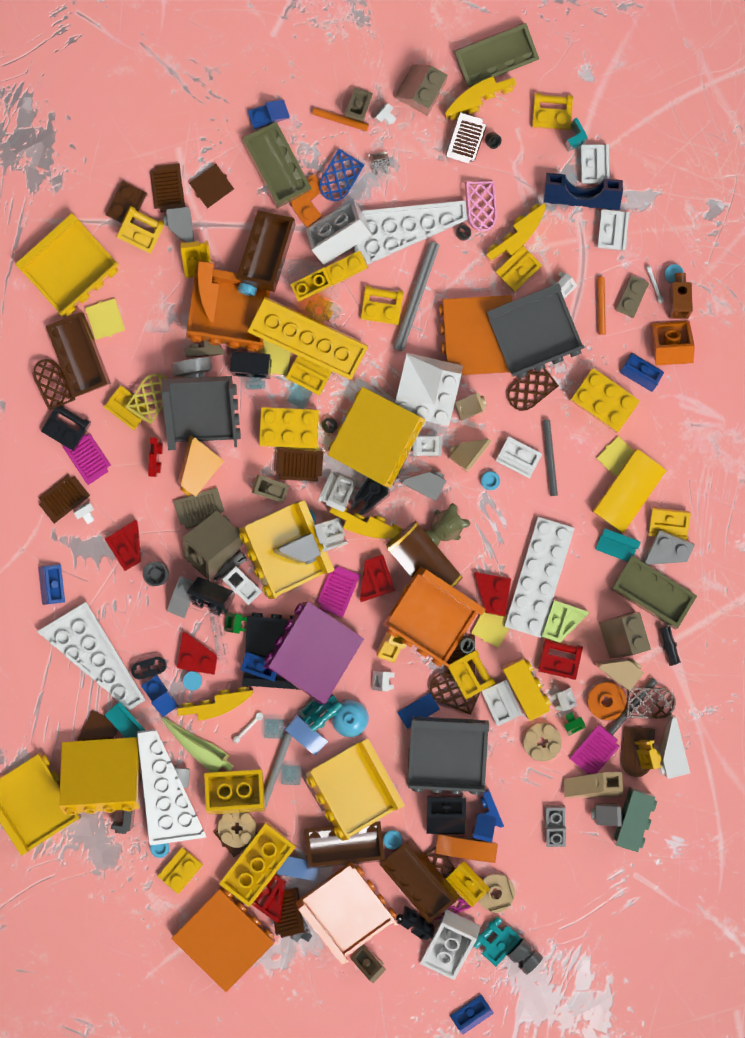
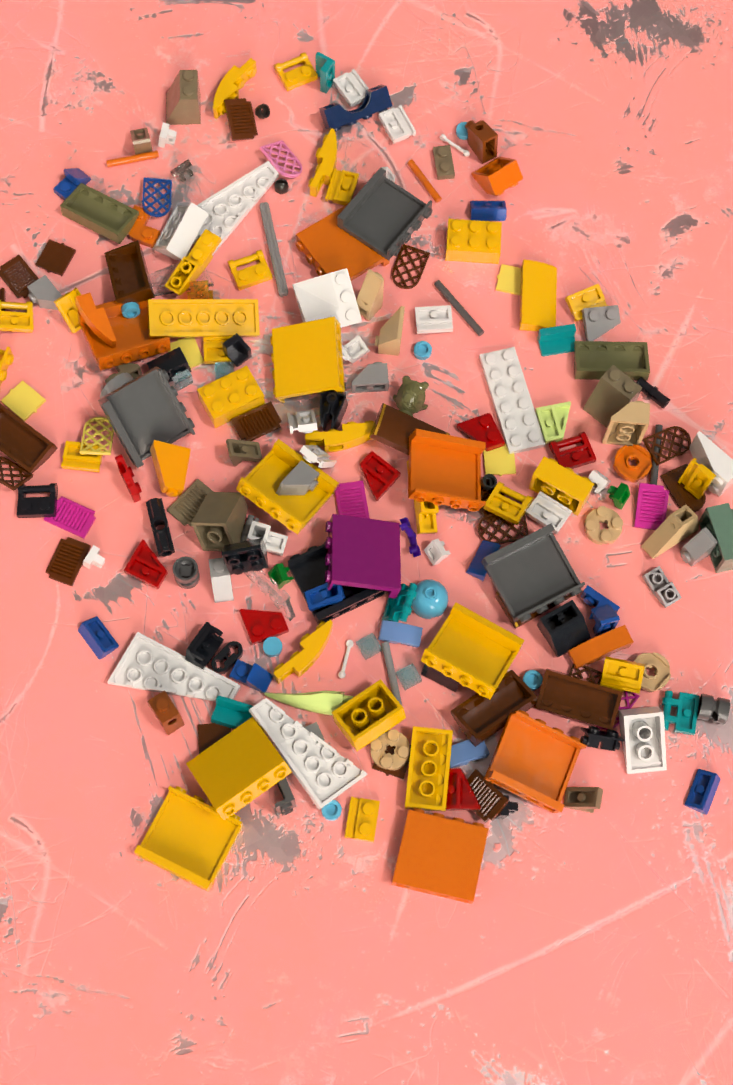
camera: 30 degrees left, 20 degrees down
pearl dark grey hinge [322,418,337,433] -> none
olive slope [453,23,539,88] -> none
none -> black piece [146,498,175,557]
none -> dark orange torso [147,690,185,735]
none -> black hinge [185,622,224,670]
none -> black panel [222,333,252,367]
none -> dark purple arm [399,517,421,557]

